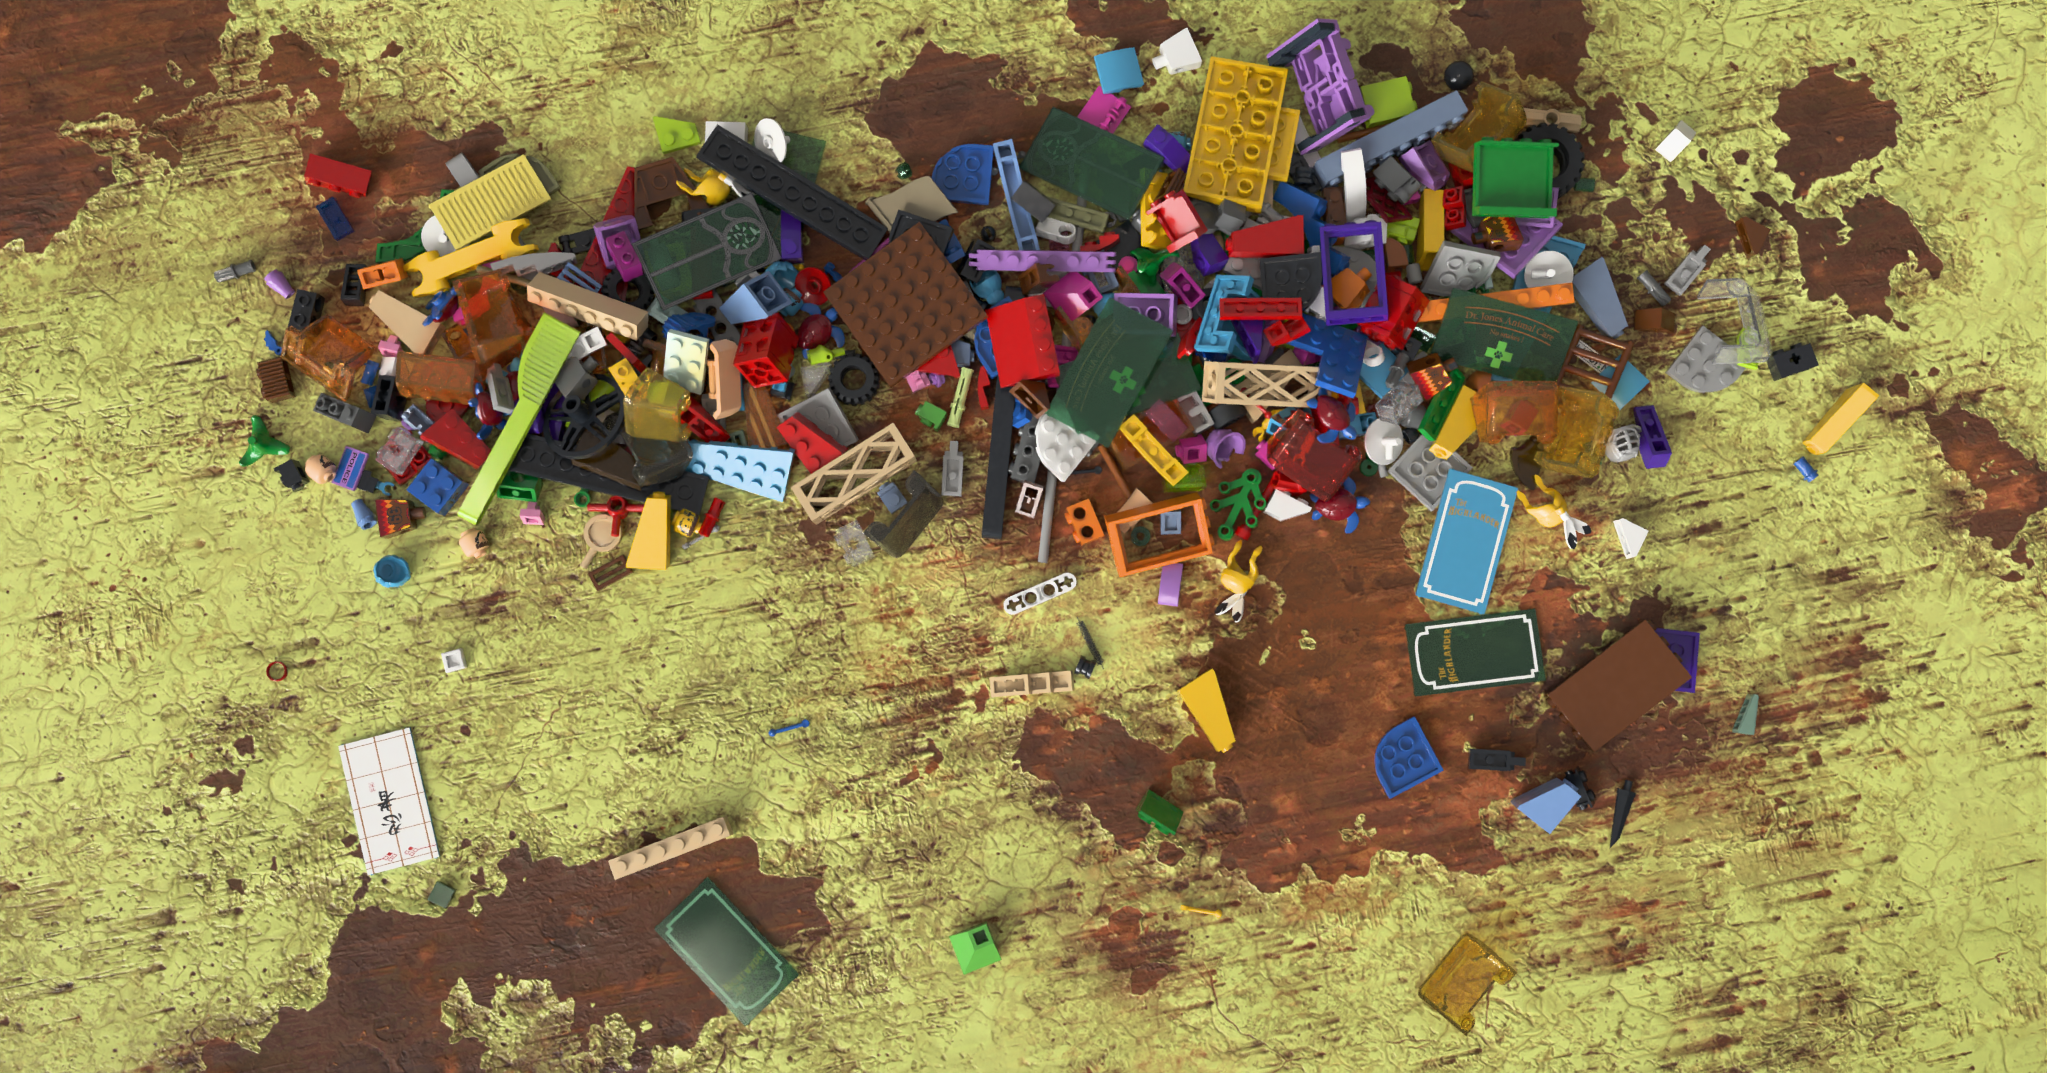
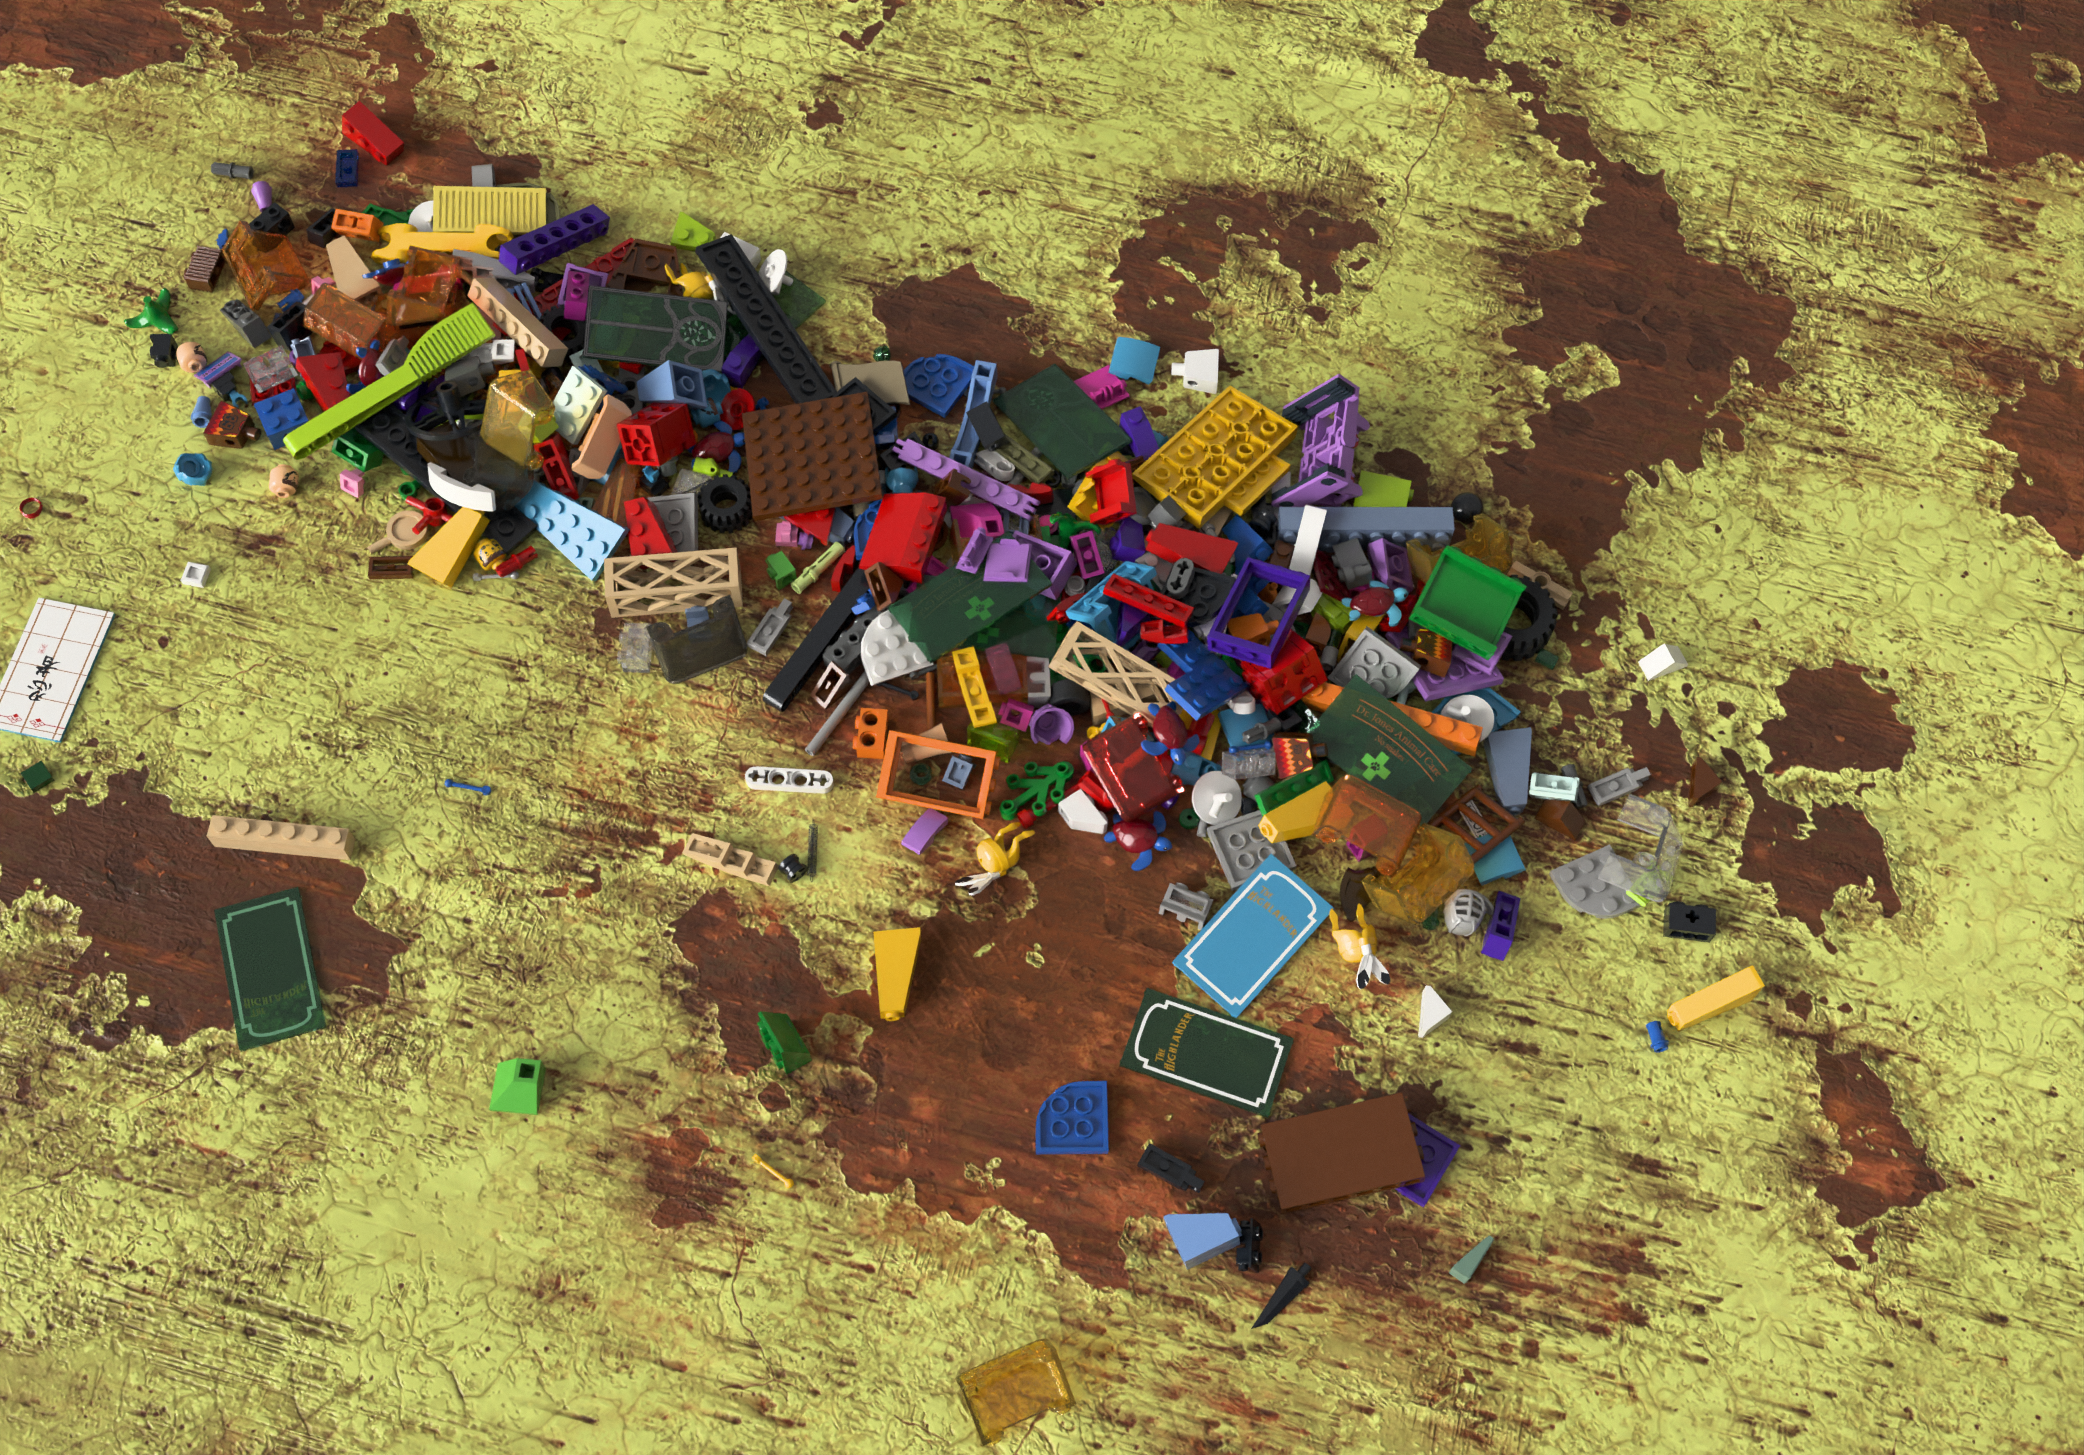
camera: 25 degrees right, 20 degrees down
none -> white slope [427,462,496,511]
none -> dark purple brick [499,204,610,275]
none -> medium lavender hinge [956,527,994,574]
none -> medium lavender piece [983,539,1032,582]
none -> light grey window [1159,883,1213,930]
none -> dark grey beam [1167,558,1195,599]
none -> blue hinge [1229,741,1273,753]
none -> animal [1342,581,1409,627]
none -> light aqua hinge [1529,772,1580,803]

